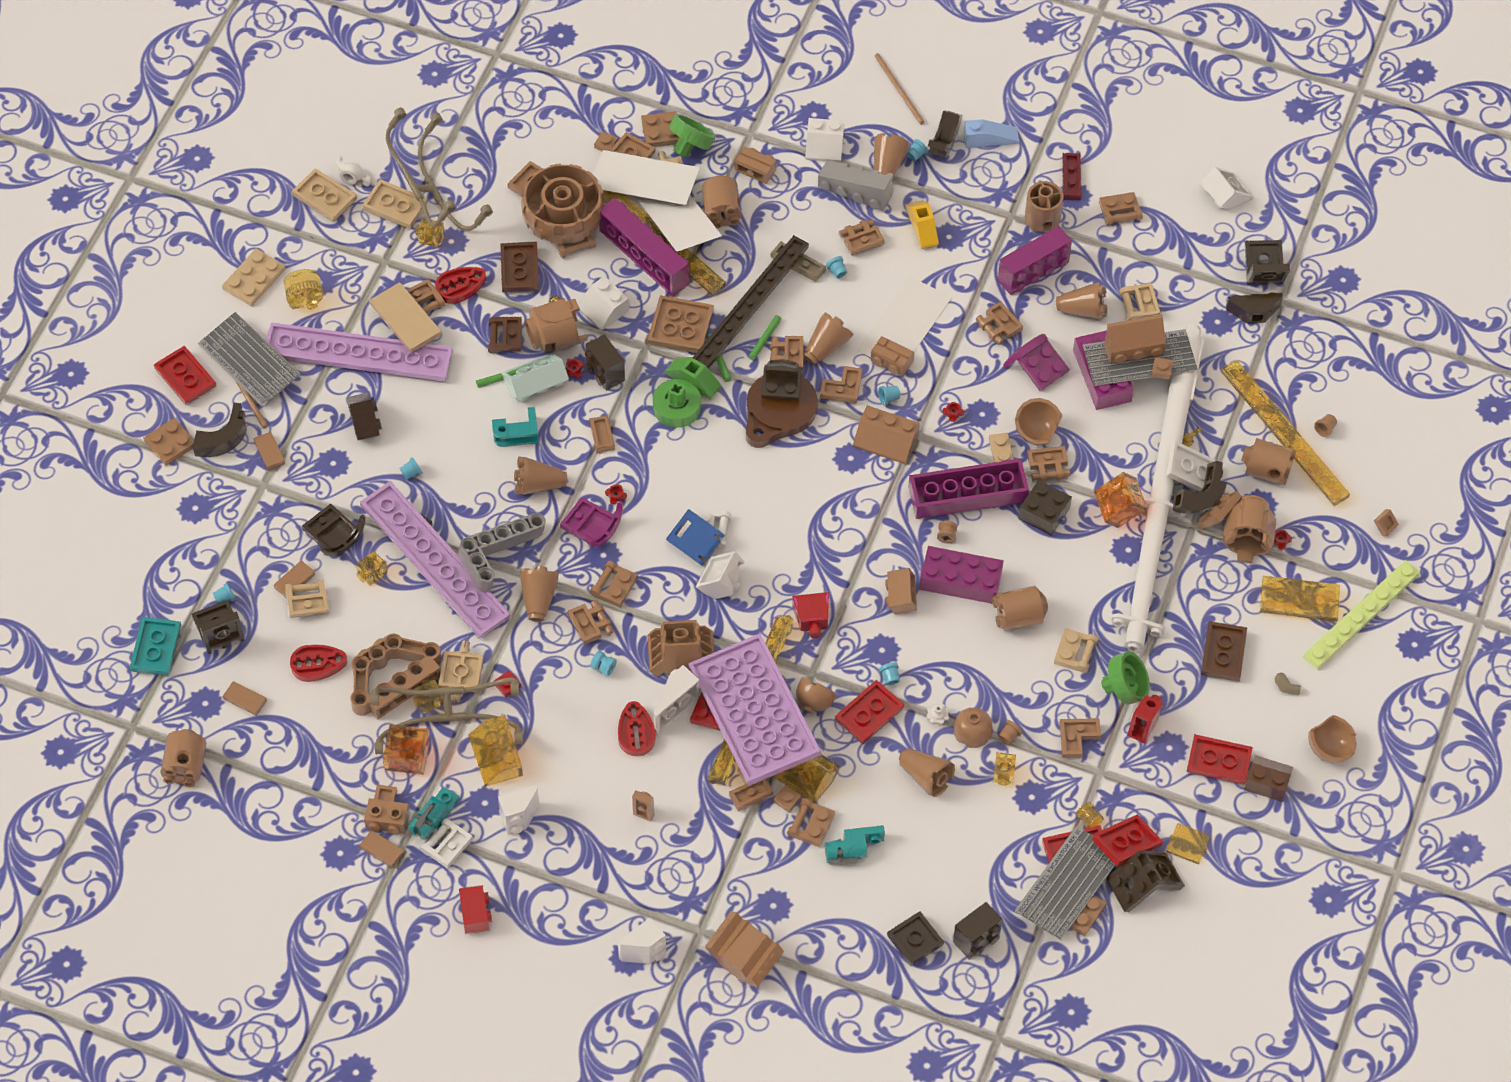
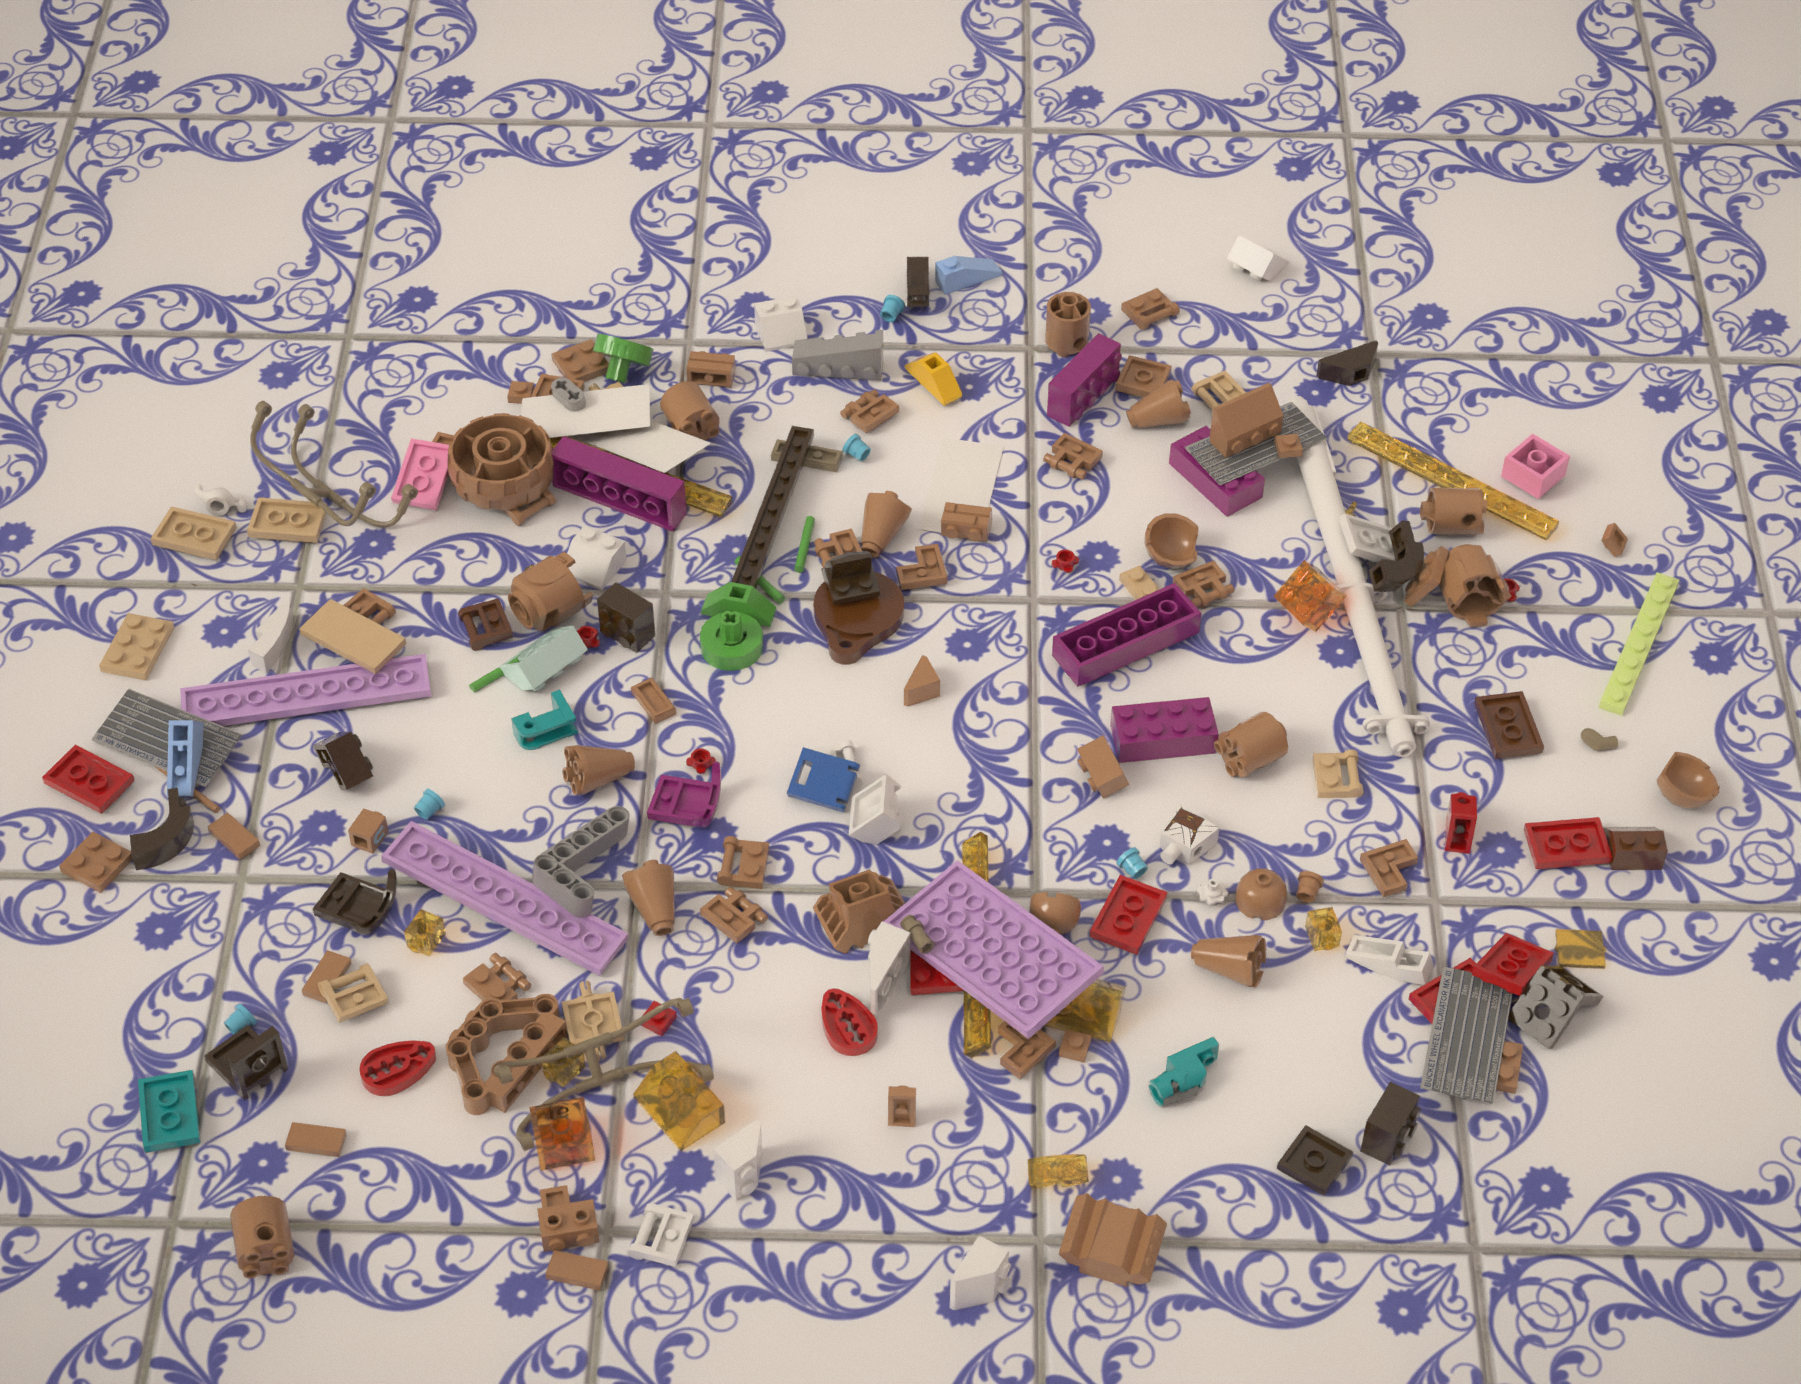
camera: 20 degrees left, 10 degrees down
clear yellow piece [283,269,324,310] -> none
teal plate [408,787,460,839] -> none
clear yellow brick [415,218,445,247] -> none
red piece [435,267,486,304] -> none
red brick [459,885,492,934] -> none
reddish brown plate [500,242,539,292] -> none
medium azure wheel [590,650,617,676] -> none
medium nougat plate [647,295,714,353] -> none
medium nougat plate [787,798,835,848] -> none
red torso [792,592,829,639] -> none
medium nougat slope [853,405,920,465] -> none
medium nougat cone [874,133,910,178] -> none
medium nougat axle [875,53,925,124] -> none
medium azure piece [878,386,900,405] -> none
medium nougat wheel [937,520,957,543] -> none
magenta piece [1003,334,1070,391] -> none
dark brown brick [1018,480,1072,536] -> none
dark red tile [1062,153,1081,201] -> none
clear yellow wheel [1076,802,1104,828] -> none
bright green piece [1101,651,1150,705] -> none
dark brown bracket [1245,240,1290,285] -> none
clear yellow plate [1260,575,1340,622] -> none
medium nougat piece [1314,414,1337,437] -> none
none -> light blue slope [167,720,203,796]
none -> white slope [248,600,293,673]
none -> medium nougat brick [348,808,389,854]
none -> bright pink plate [391,438,449,510]
none -> medium nougat plate [463,953,532,1001]
none -> light grey beam [551,378,586,411]
none -> dark tan pin [900,915,935,954]
none -> medium nougat slope [904,655,940,706]
none -> clear yellow slope [1027,1154,1089,1189]
none -> medium nougat plate [1115,355,1172,397]
none -> white torso [1160,804,1219,864]
none -> white slope [1345,935,1434,985]
none -> bright pink brick [1501,434,1570,499]

